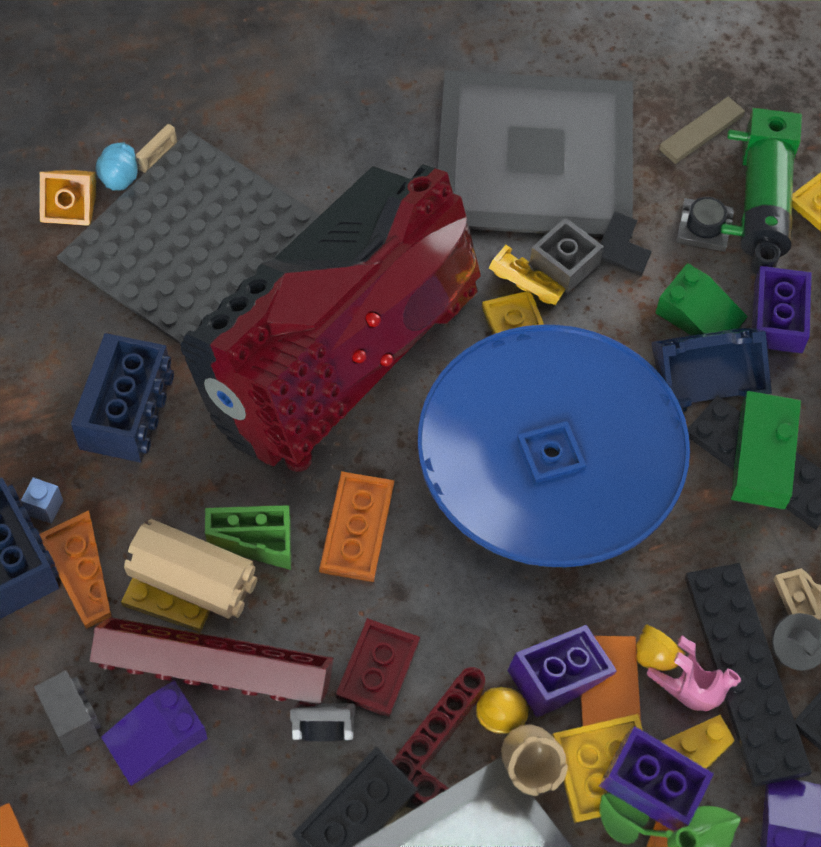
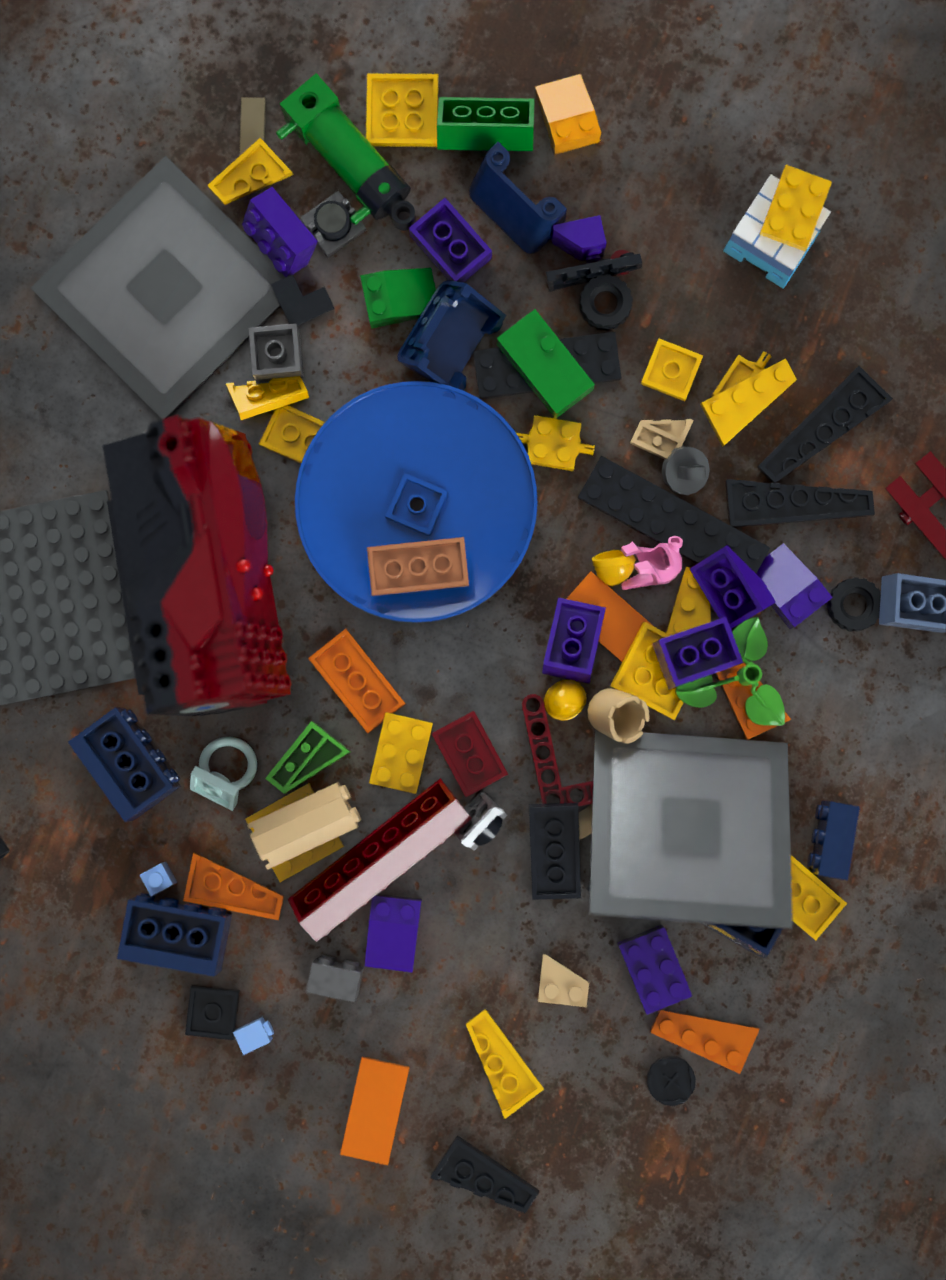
camera: 40 degrees left, 25 degrees up
none -> light aqua tile [190,737,257,811]
none -> yellow wing [207,138,293,205]
none -> dark purple brick [242,187,318,278]
none -> nougat tile [367,537,469,596]
none -> yellow plate [369,712,433,794]
none -> yellow plate [515,415,595,471]
none -> dark purple slope [690,545,776,629]

